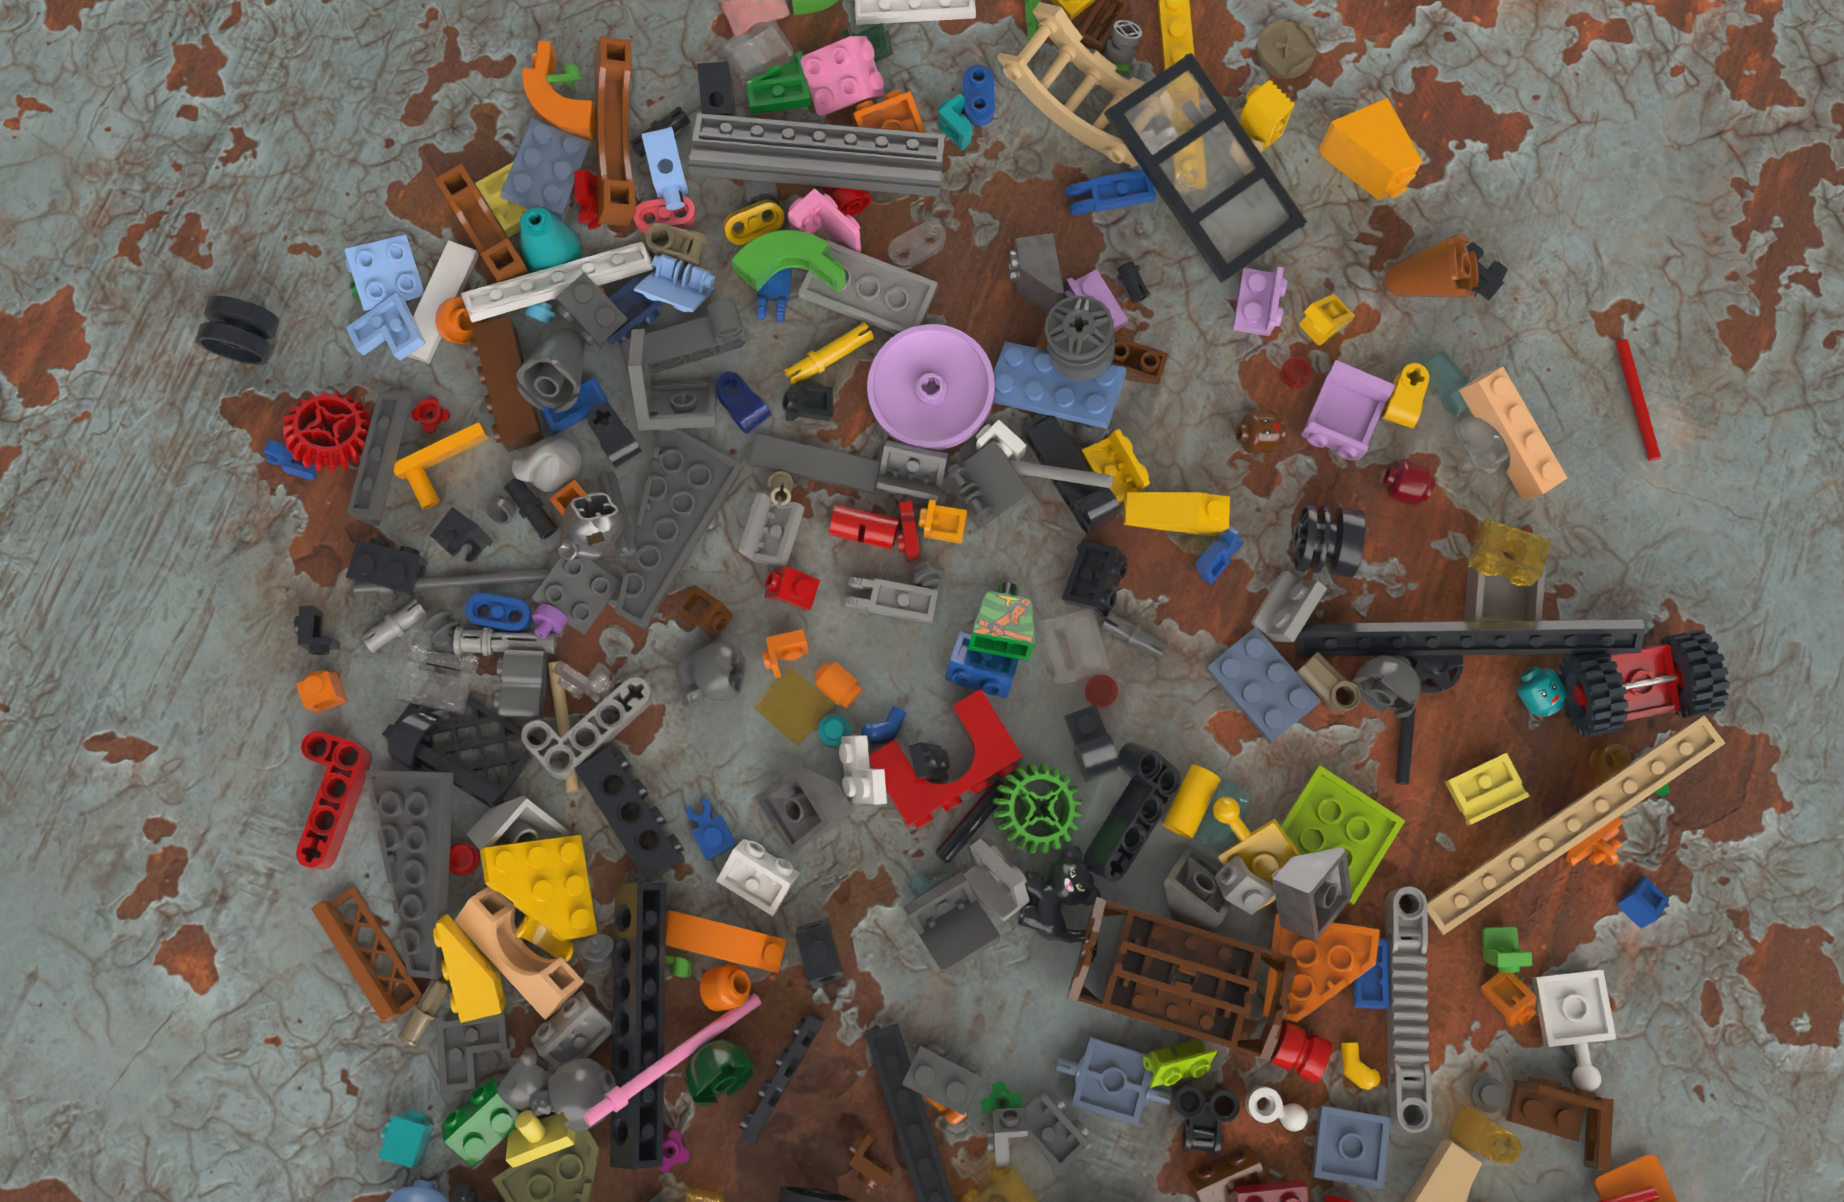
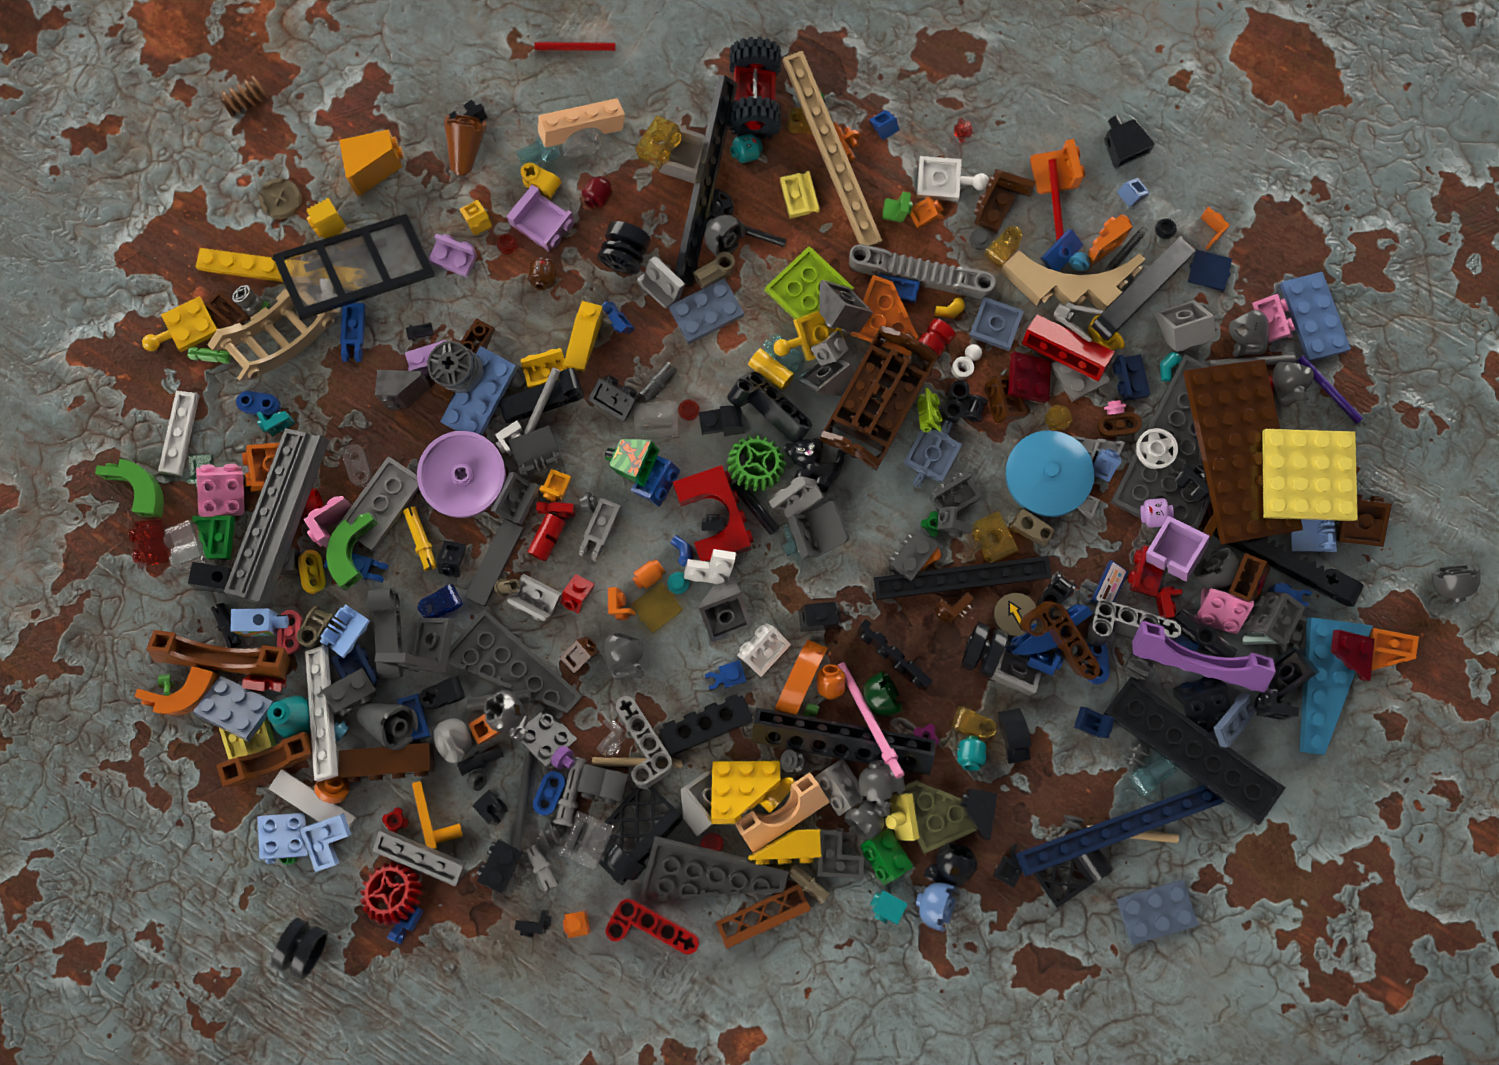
camera: 75 degrees left, 0 degrees up
none -> clear red plate [954,118,972,143]

